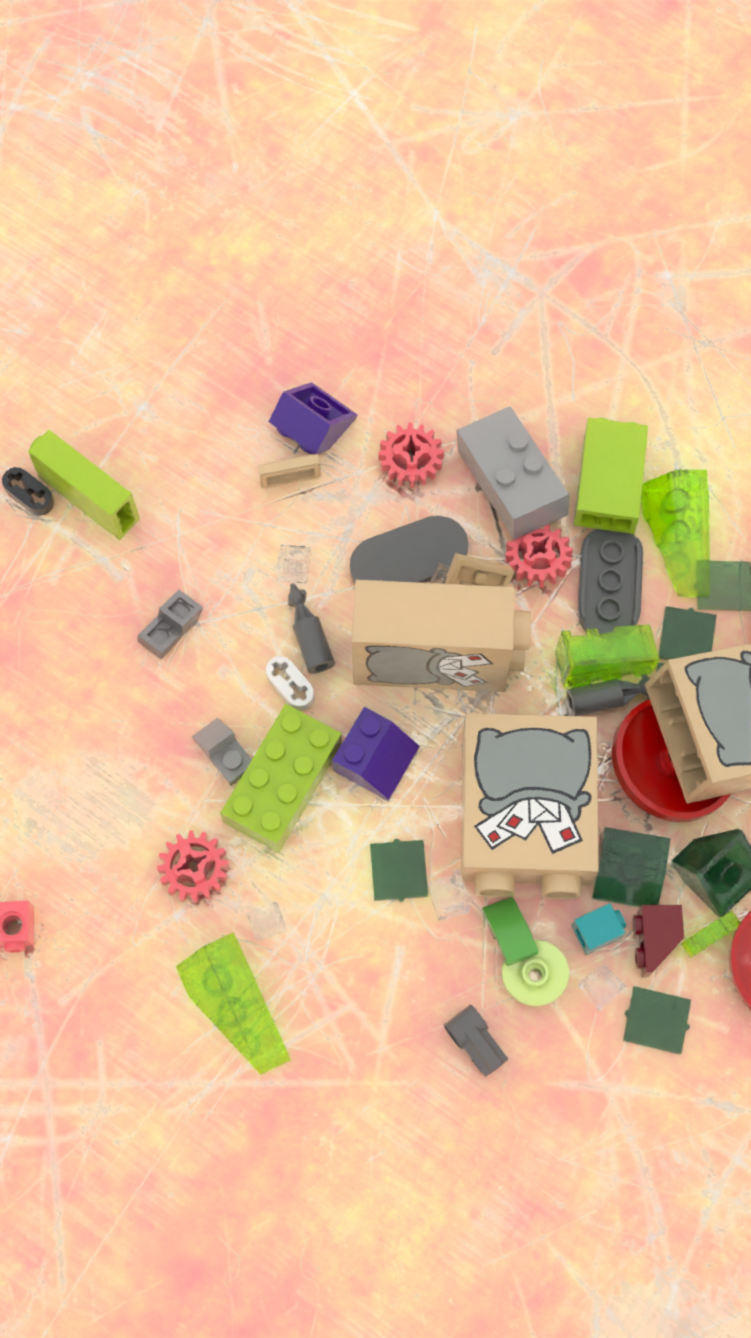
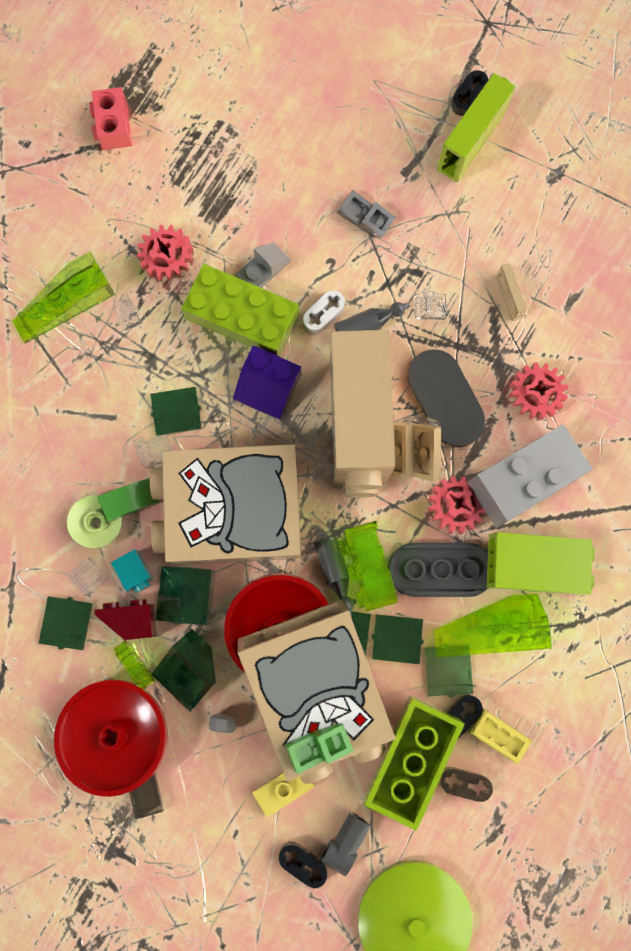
camera: 85 degrees right, 10 degrees up
dark purple slope [268,382,358,454] -> none
dark grey piece [443,1004,508,1077] -> none

